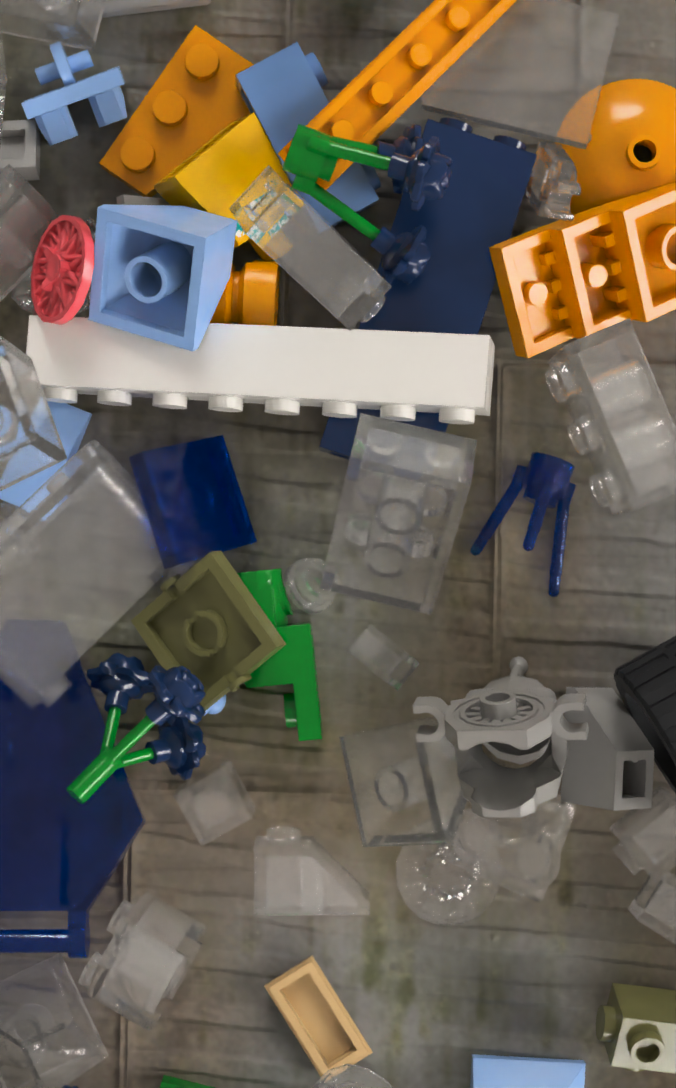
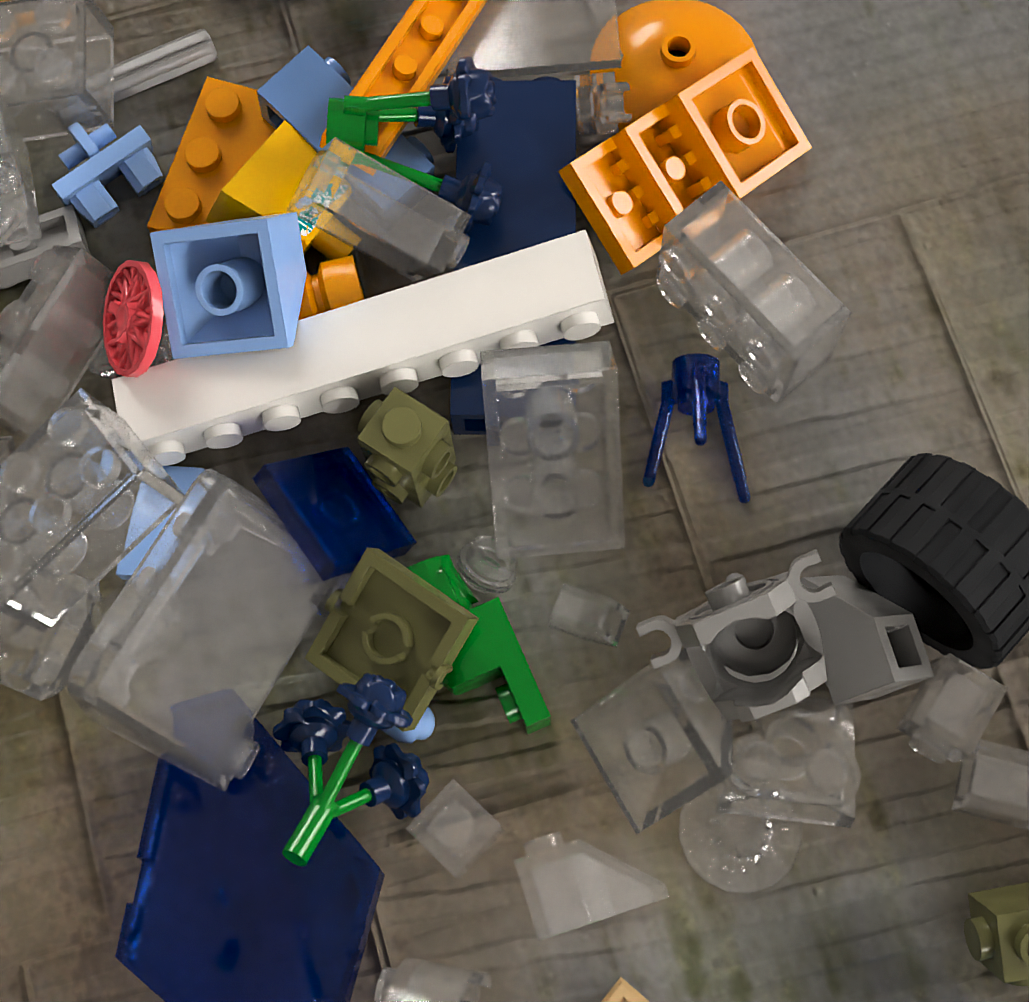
camera: 15 degrees left, 15 degrees down
none -> olive brick [357,386,458,508]

